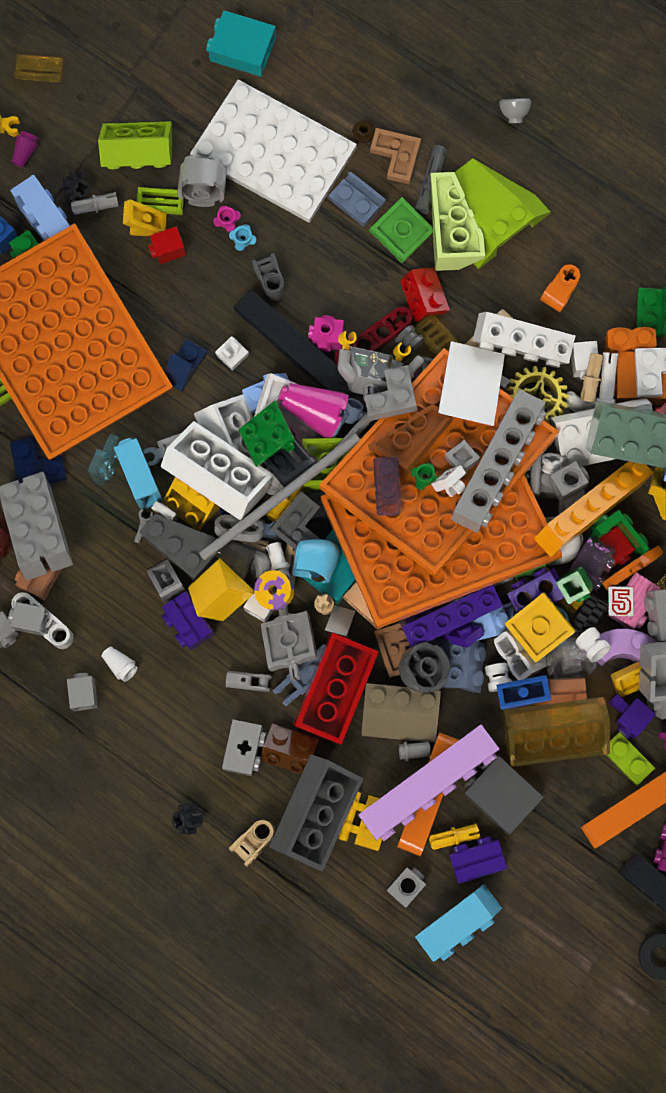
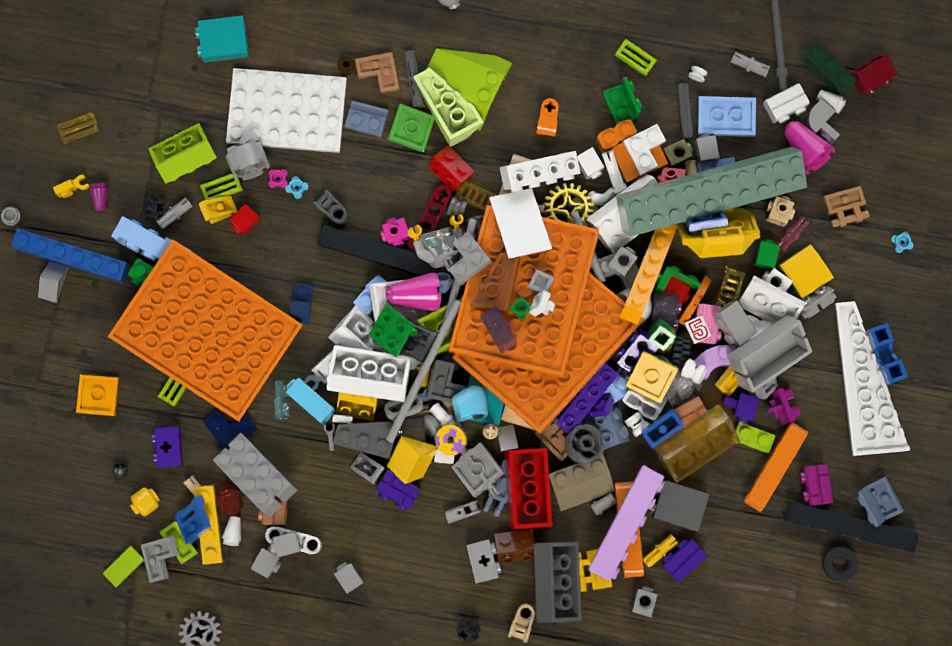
camera: 35 degrees left, 5 degrees up
white cone [101,646,138,682] -> none
white tile [215,336,249,371] -> none
medium azure wedge [415,884,502,962] -> none
light grey brick [451,389,546,533] -> none
white bush [541,453,564,474] -> none
tan axle [580,353,603,402] -> none

